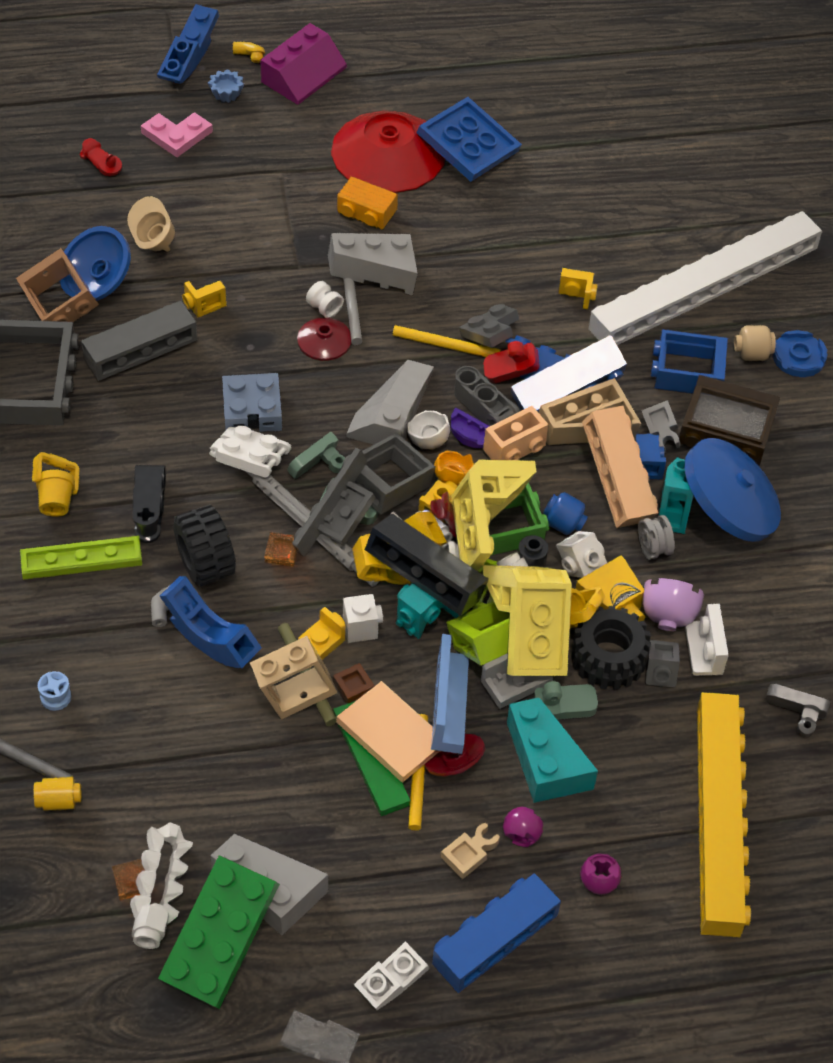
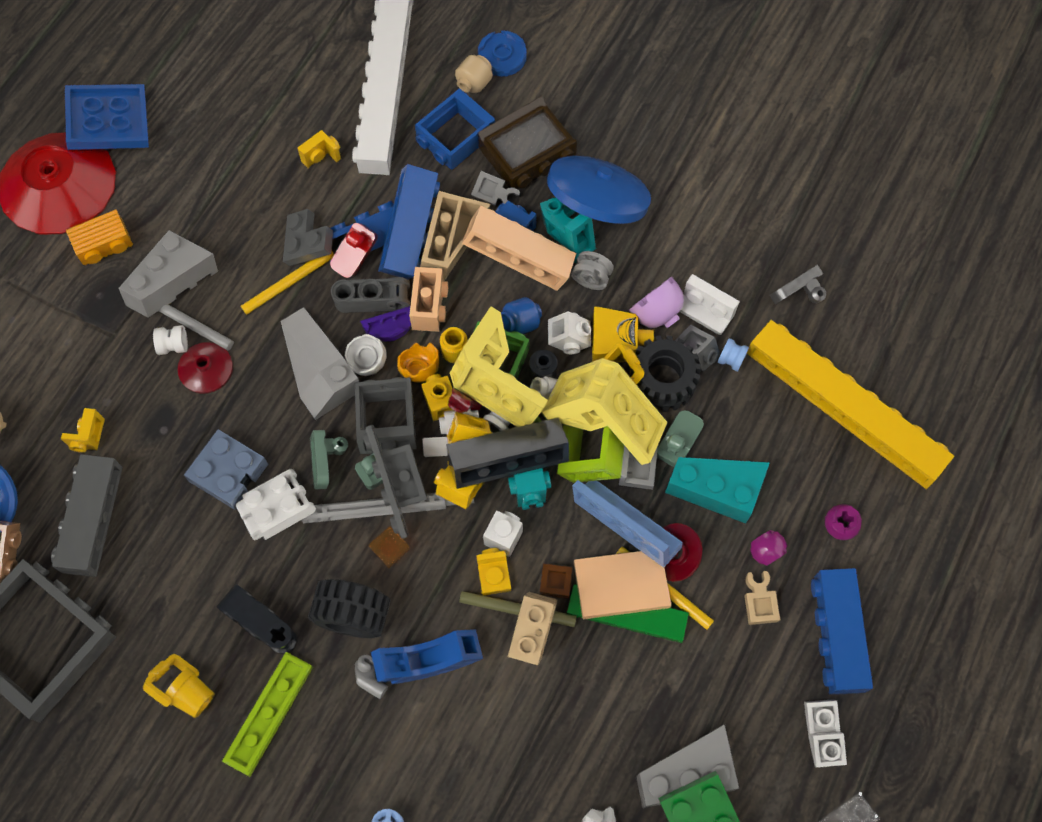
camera: 50 degrees left, 15 degrees up
none -> light blue wheel [717,338,749,372]

